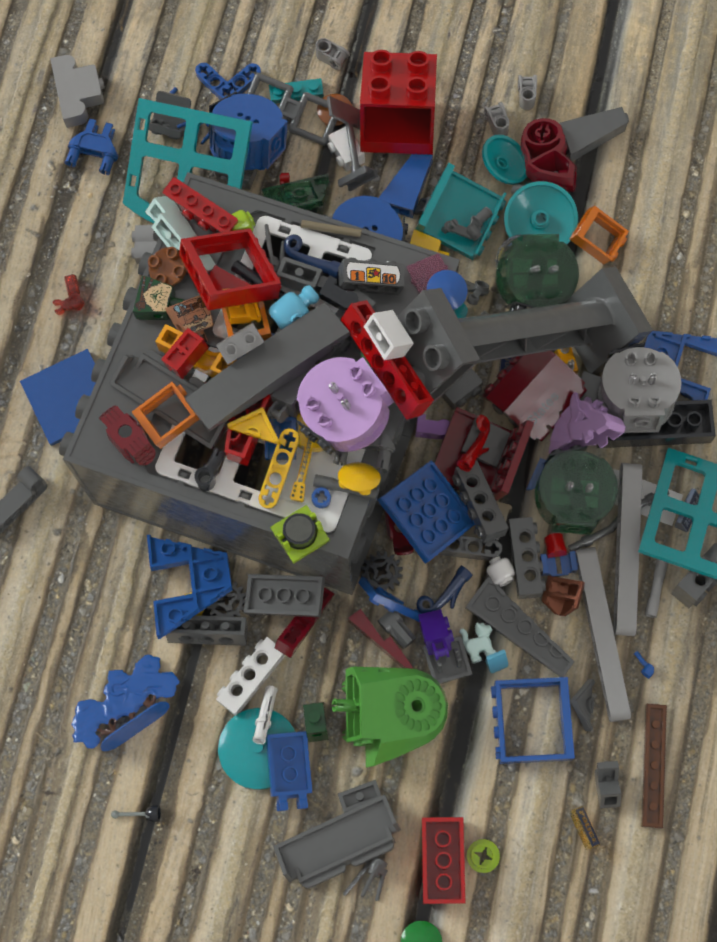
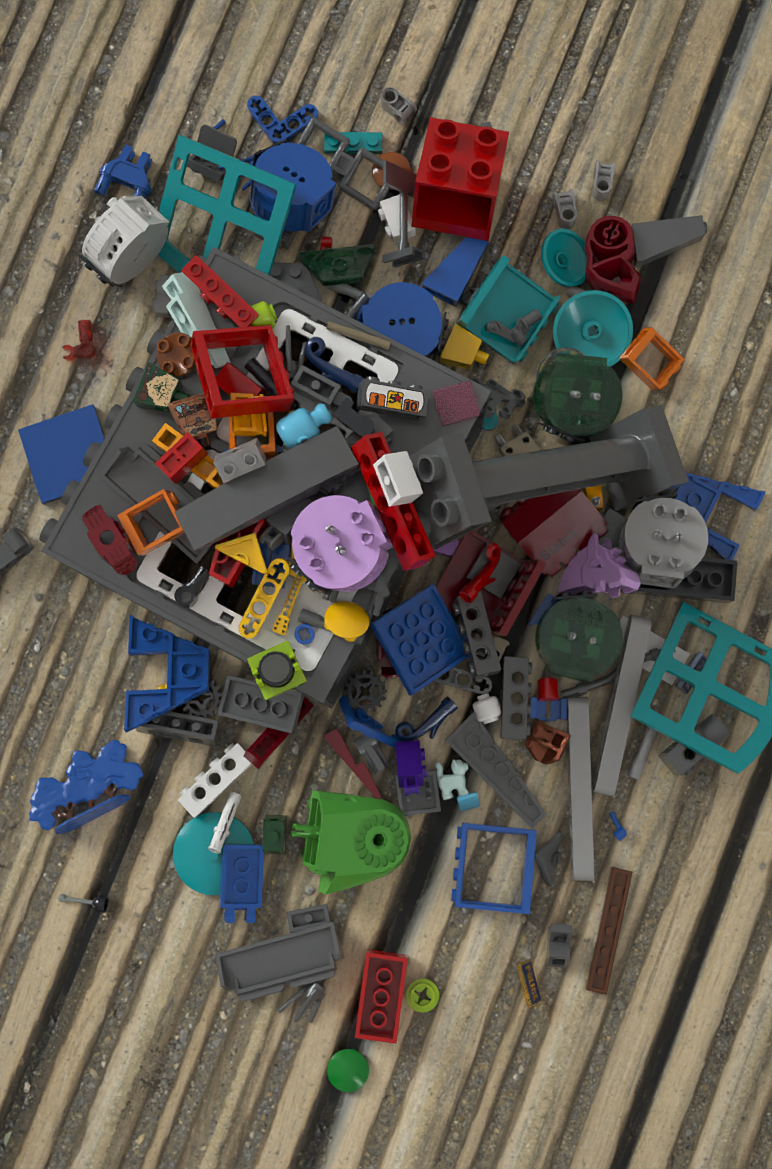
camera: 10 degrees right, 10 degrees up
light grey brick [50,55,105,128] -> none
blue dish [426,270,468,310] -> none
none -> white piece [79,196,169,288]

